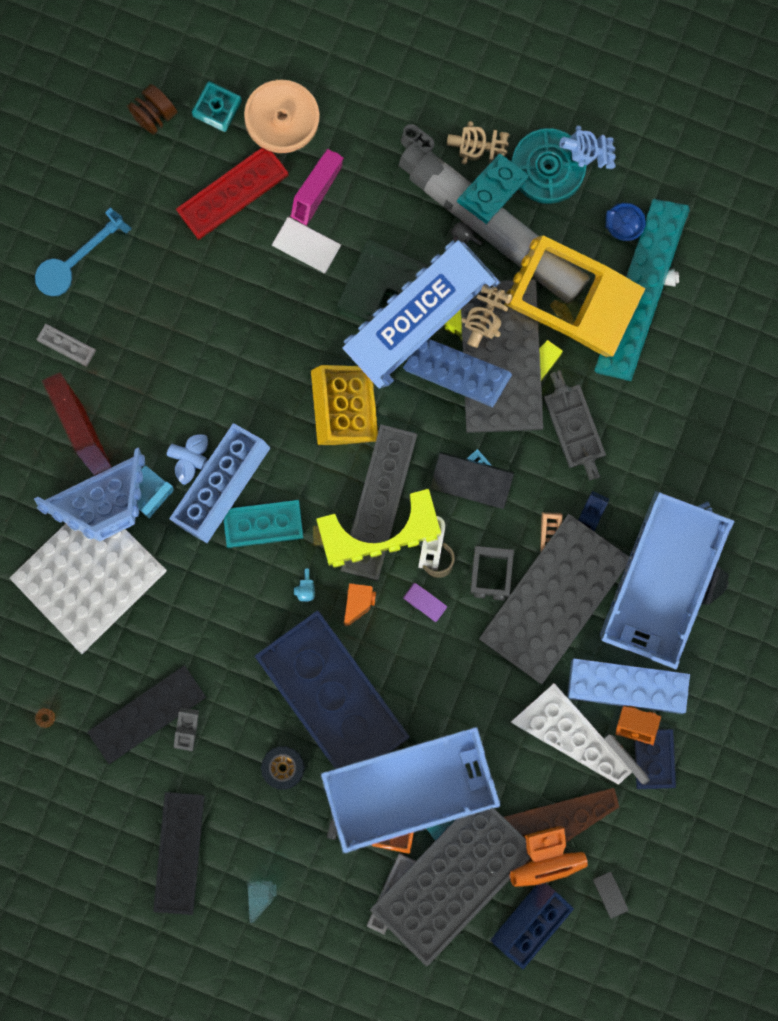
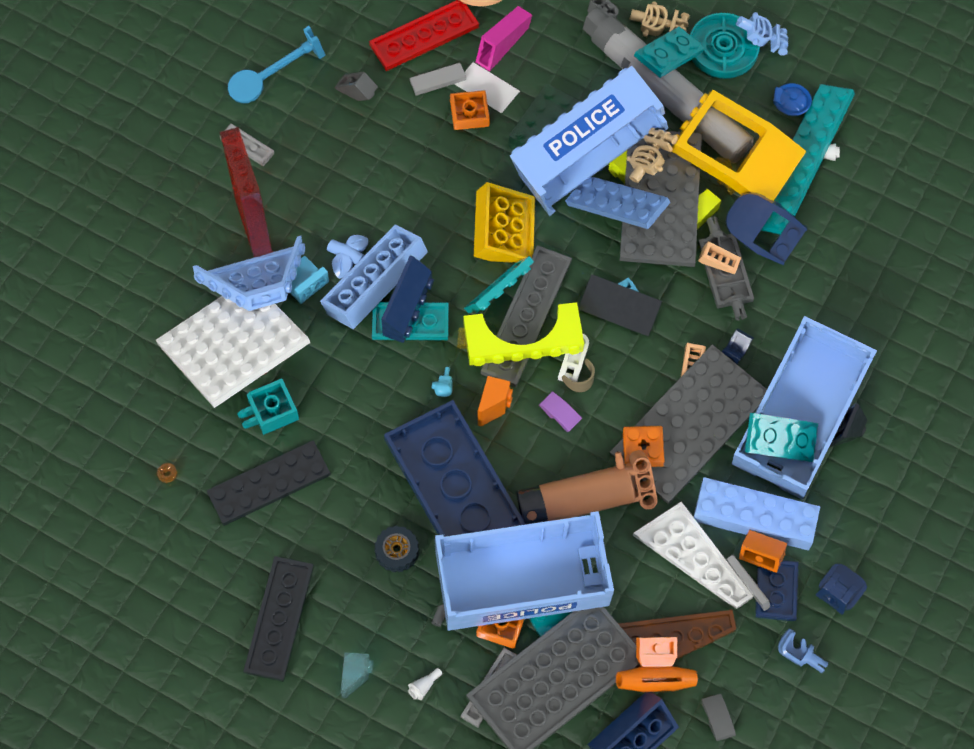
camera: 10 degrees right, 15 degrees down
dark grey slope [174,707,199,751] -> none
dark grey window [470,546,514,601] -> none
none -> teal hinge [238,379,299,435]
none -> dark grey slope [335,72,378,101]
none -> dark blue slope [381,255,434,343]
none -> white cone [408,668,442,700]
none -> light grey tile [410,63,466,95]
none -> orange brick [450,90,490,130]
none -> teal plate [464,256,534,314]
none -> nougat piece [516,450,657,525]
none -> orange brick [623,426,664,467]
none -> light nougat slope [698,241,741,274]
none -> dark blue slope [726,192,807,265]
none -> teal piece [745,413,818,462]
none -> medium blue piece [778,628,828,673]
none -> dark blue piece [816,564,867,615]

